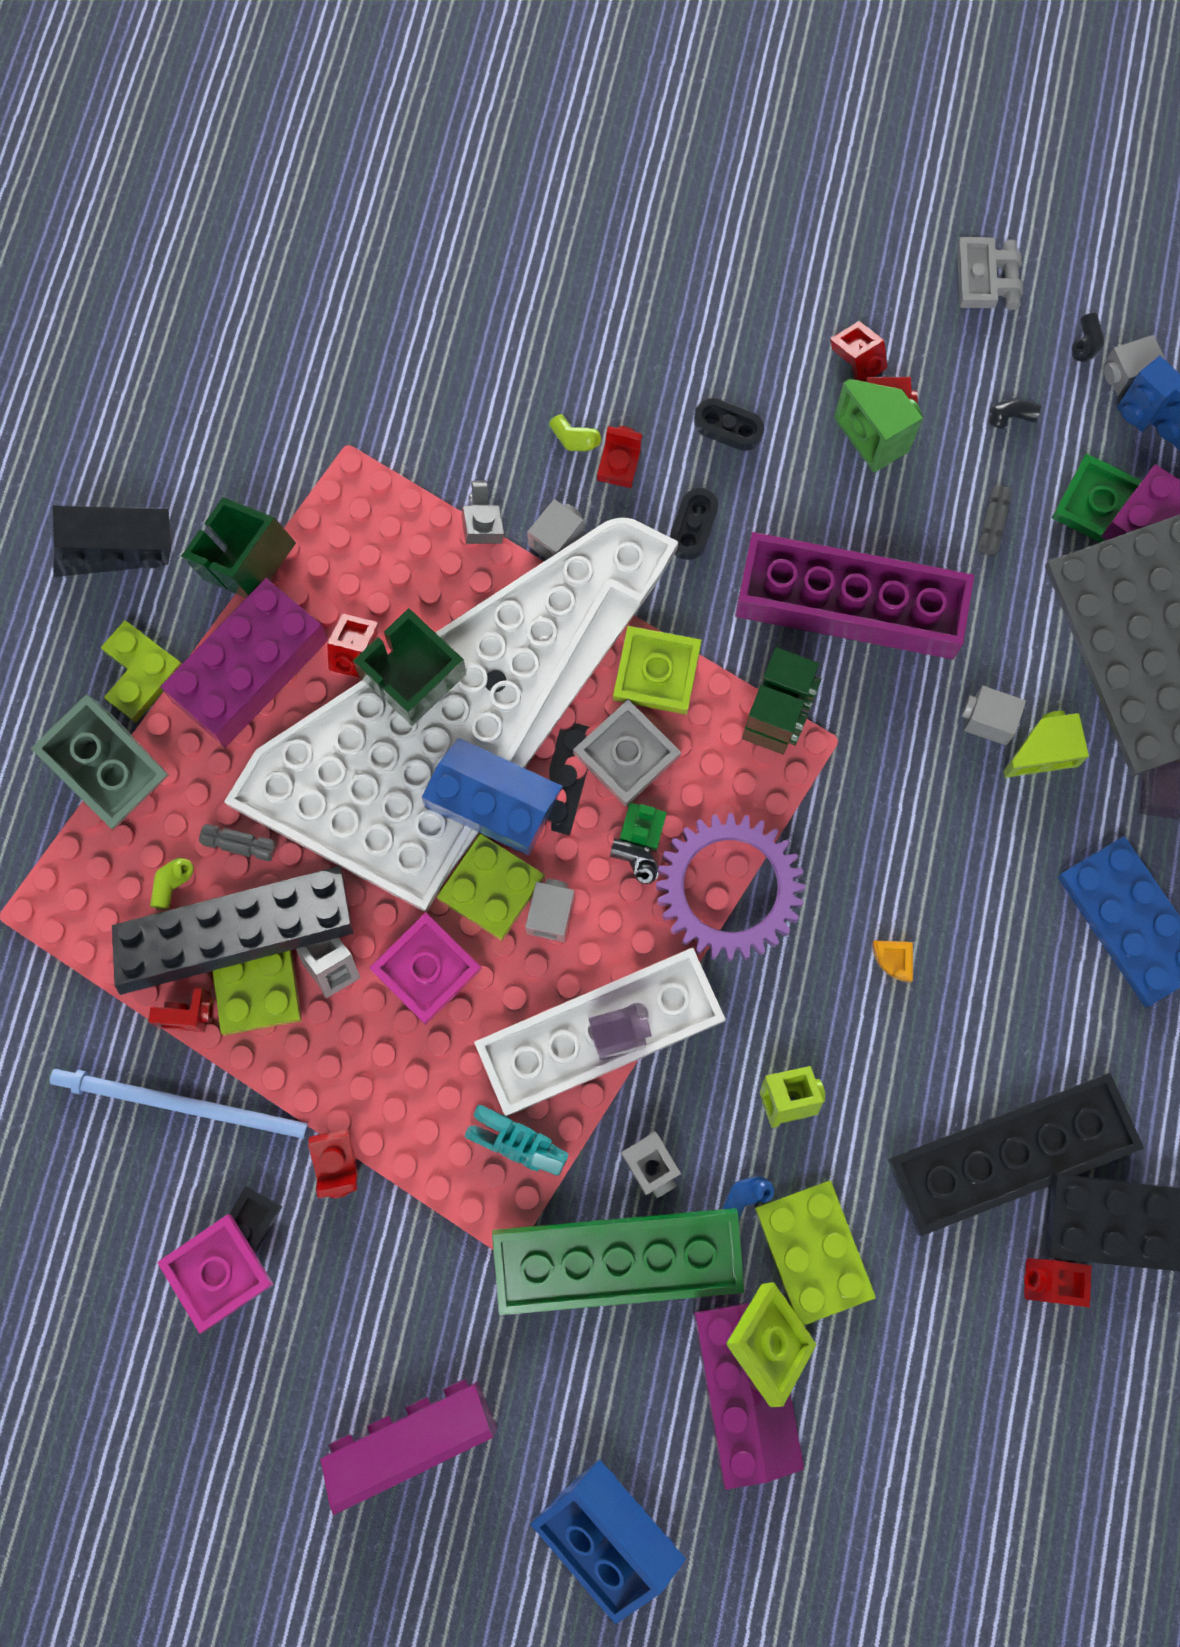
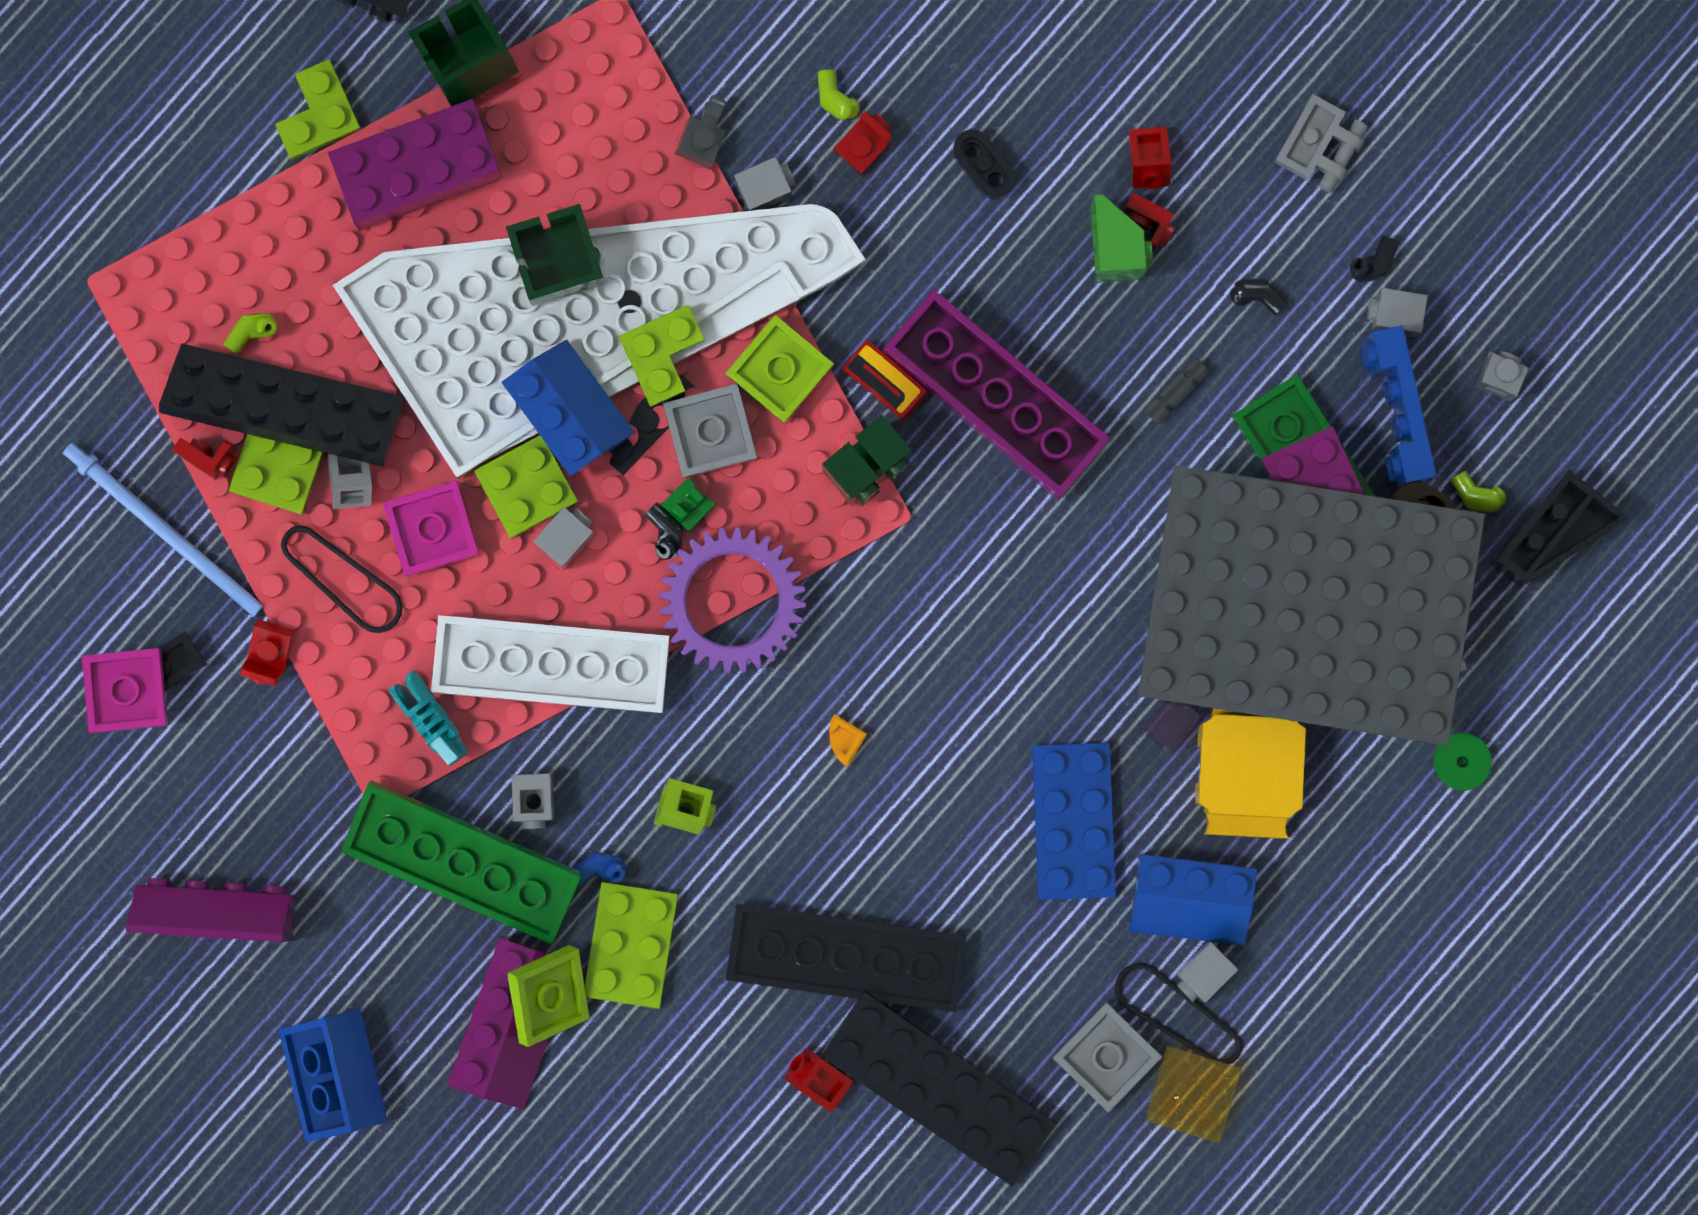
camera: 30 degrees right, 10 degrees up
sand green slope [30,694,169,830] -> none
dark grey axle [199,824,276,861] -> none
red bracket [327,613,378,678] -> none
clear purple brick [588,1005,652,1062] -> none
black plate [670,488,718,560] -> none
light grey brick [962,686,1026,745] -> none
lime slope [1003,711,1089,778] -> none
none -> black piece [281,526,403,633]
none -> lime plate [618,304,705,407]
none -> slope [842,340,929,422]

